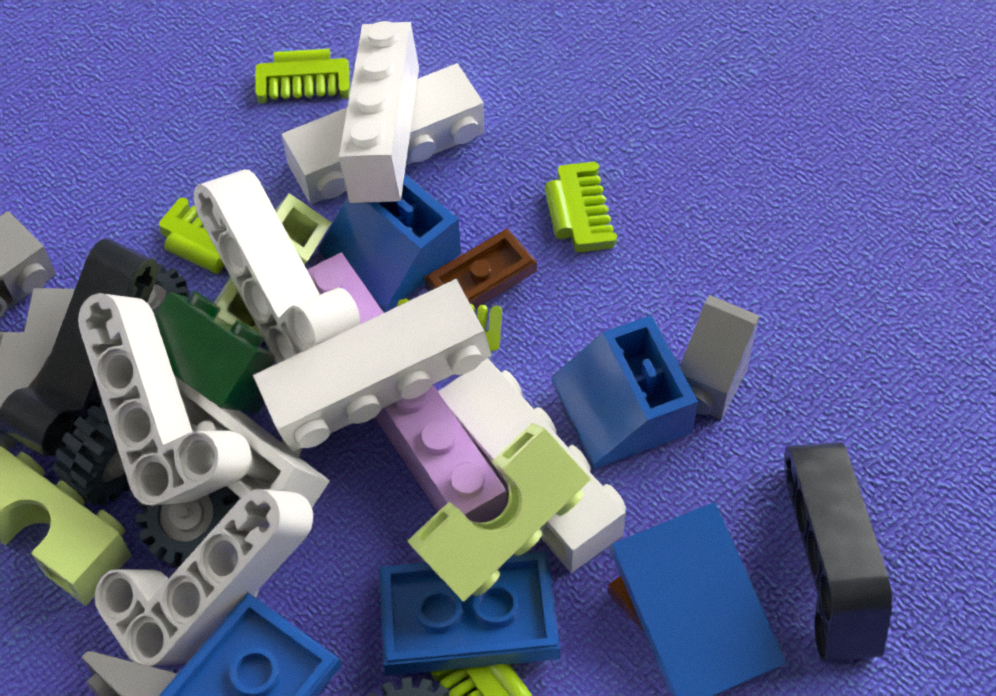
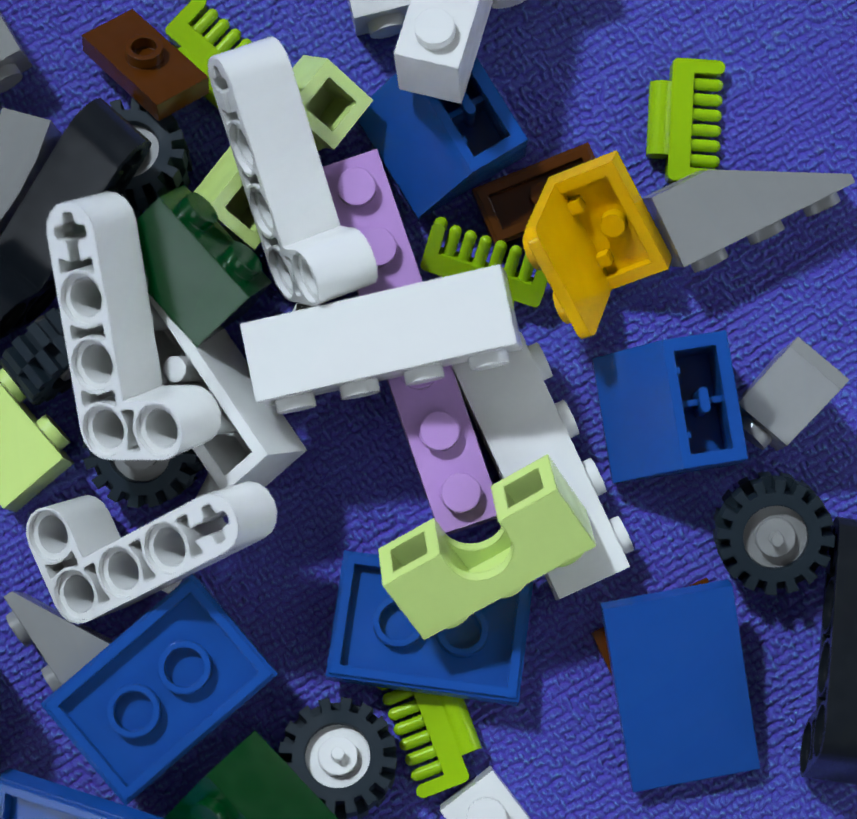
camera: 15 degrees right, 25 degrees up
none -> reddish brown plate [81,9,209,121]
none -> yellow bracket [523,150,672,339]
none -> light grey slope [642,169,855,273]
none -> black wheel [712,471,835,595]

